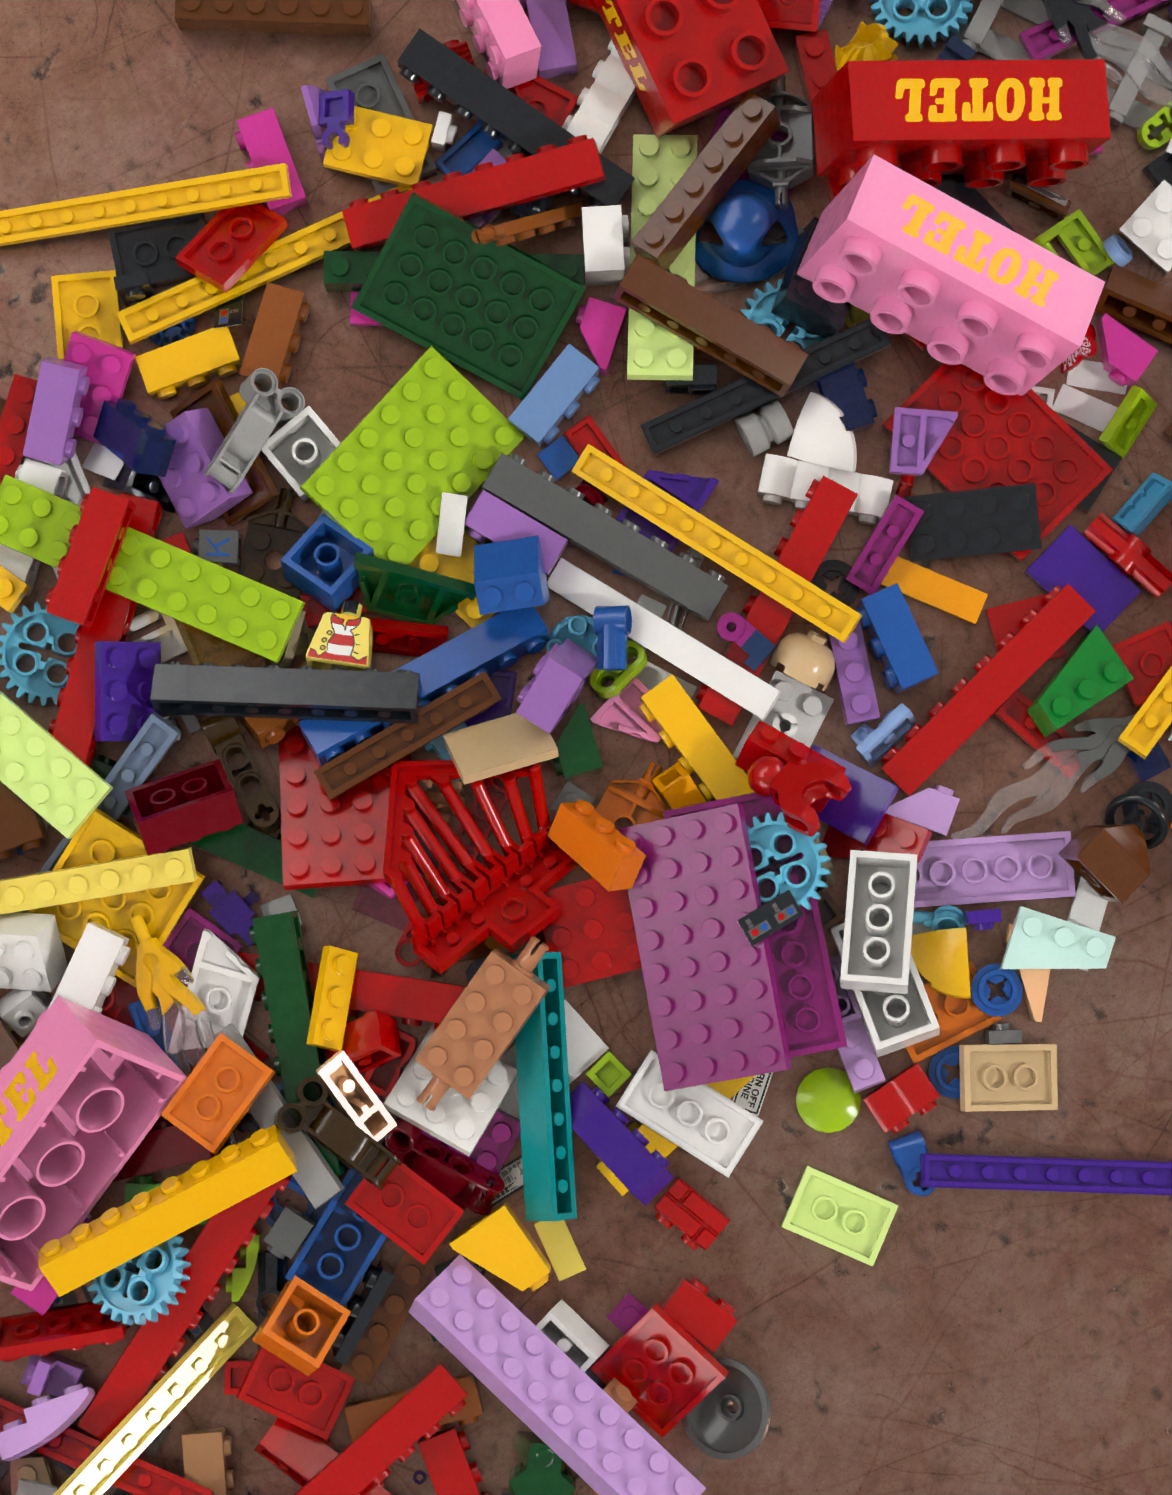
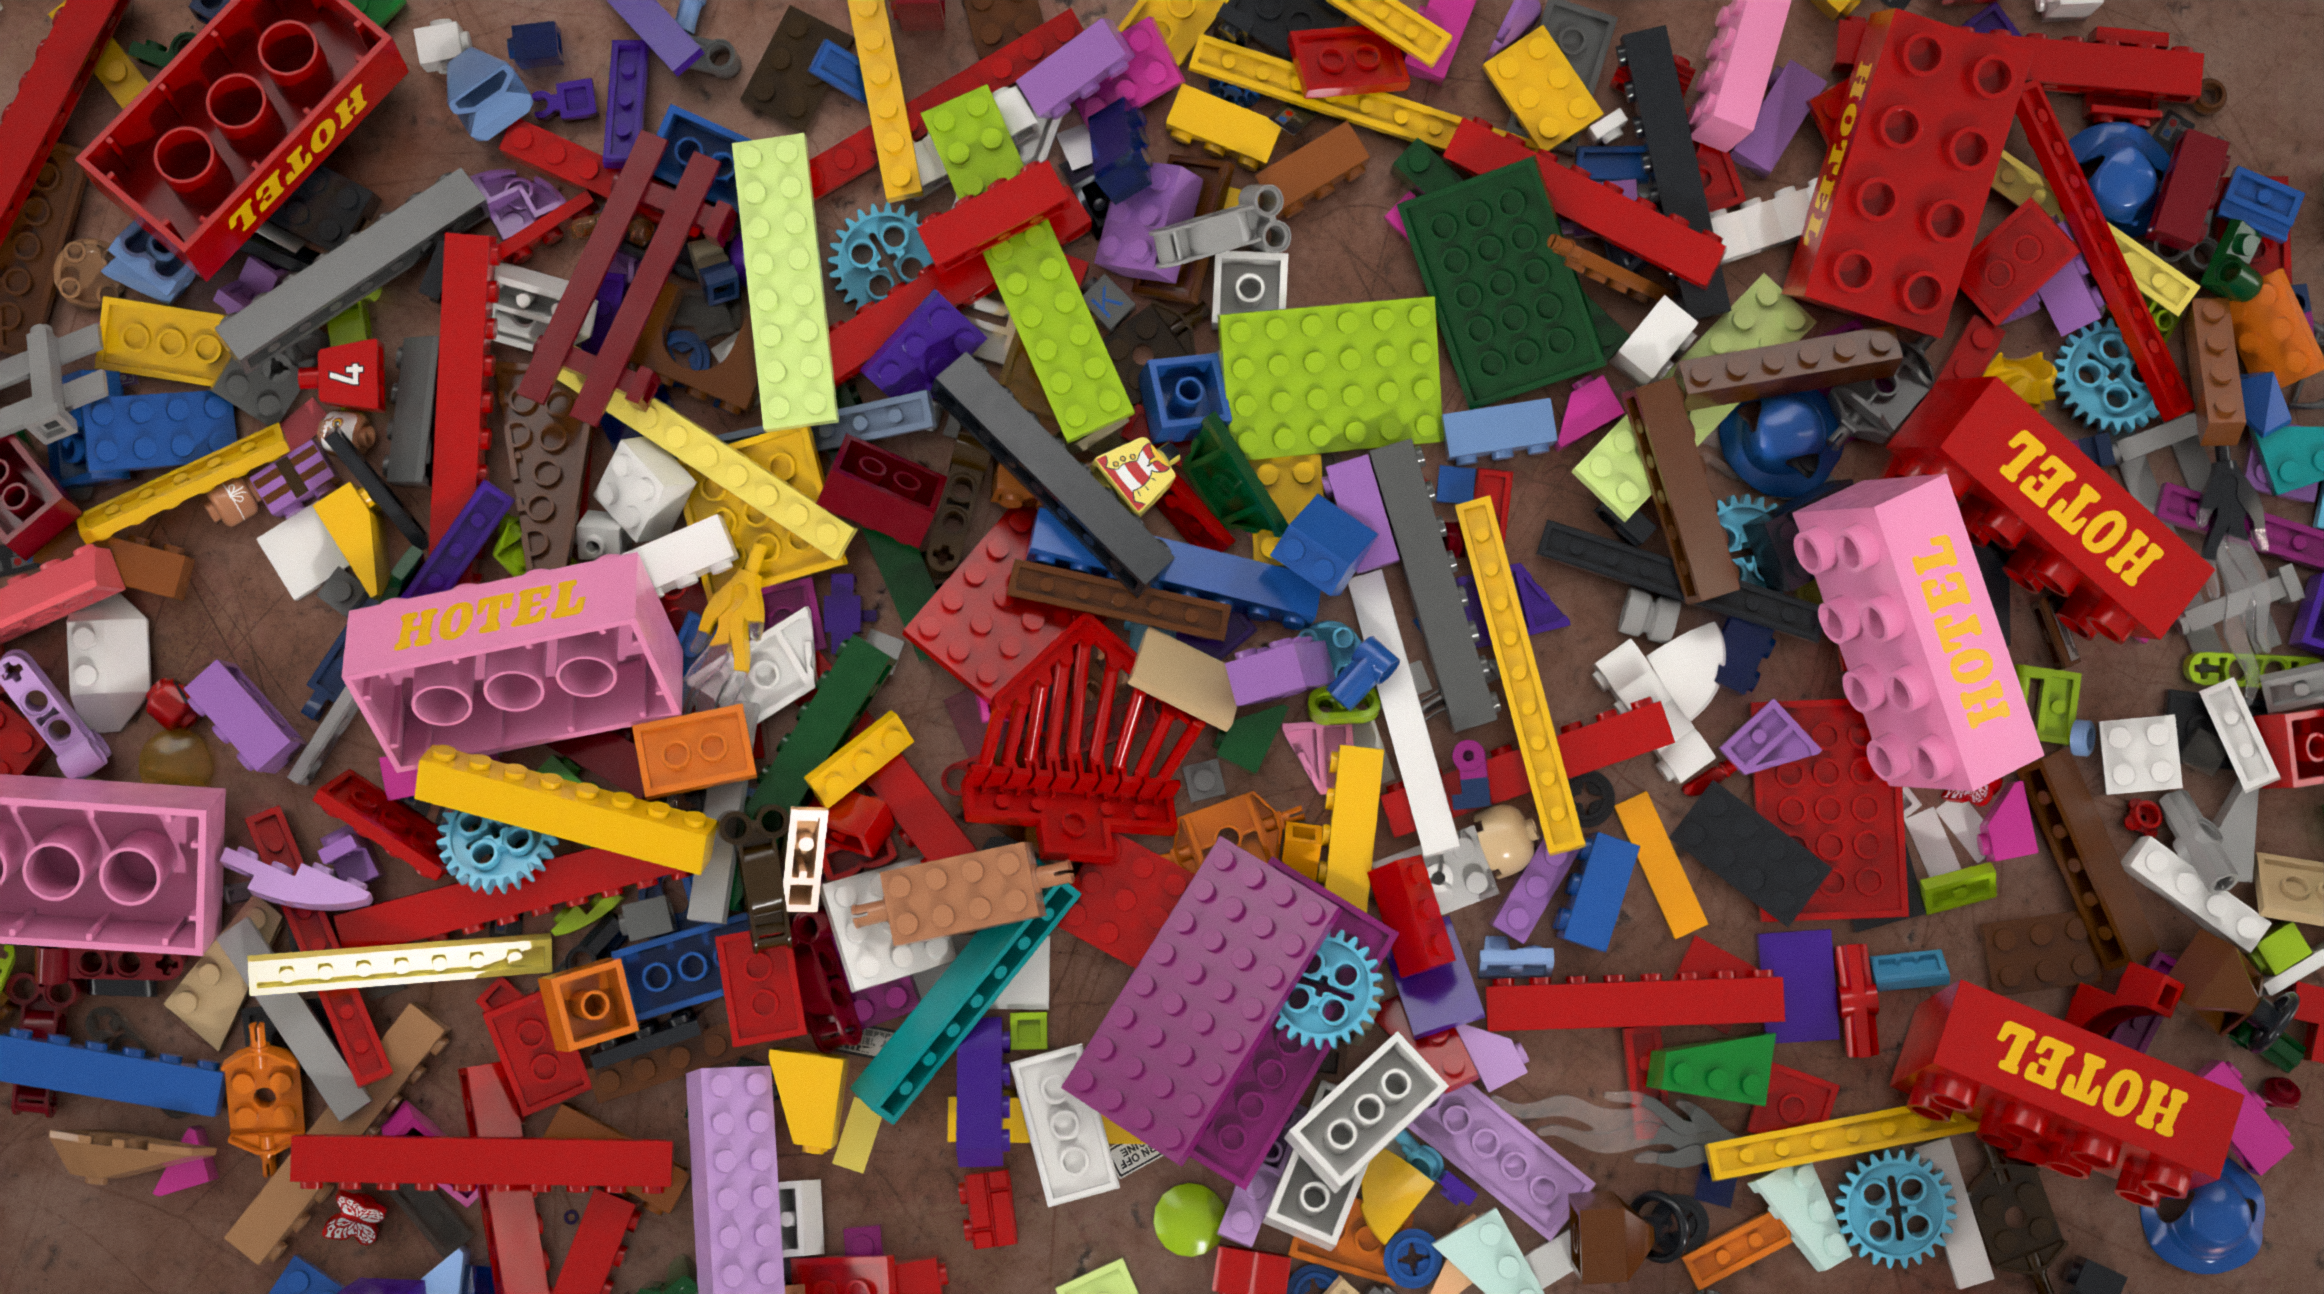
camera: 40 degrees right, 0 degrees up
dark purple plate [319,89,355,150] -> none
white sticker [436,492,468,557] -> none
orange brick [547,800,646,891] -> none
black sticker [738,890,803,946] -> none
red piece [748,756,852,837] -> none
magenta plate [844,494,924,595] -> none

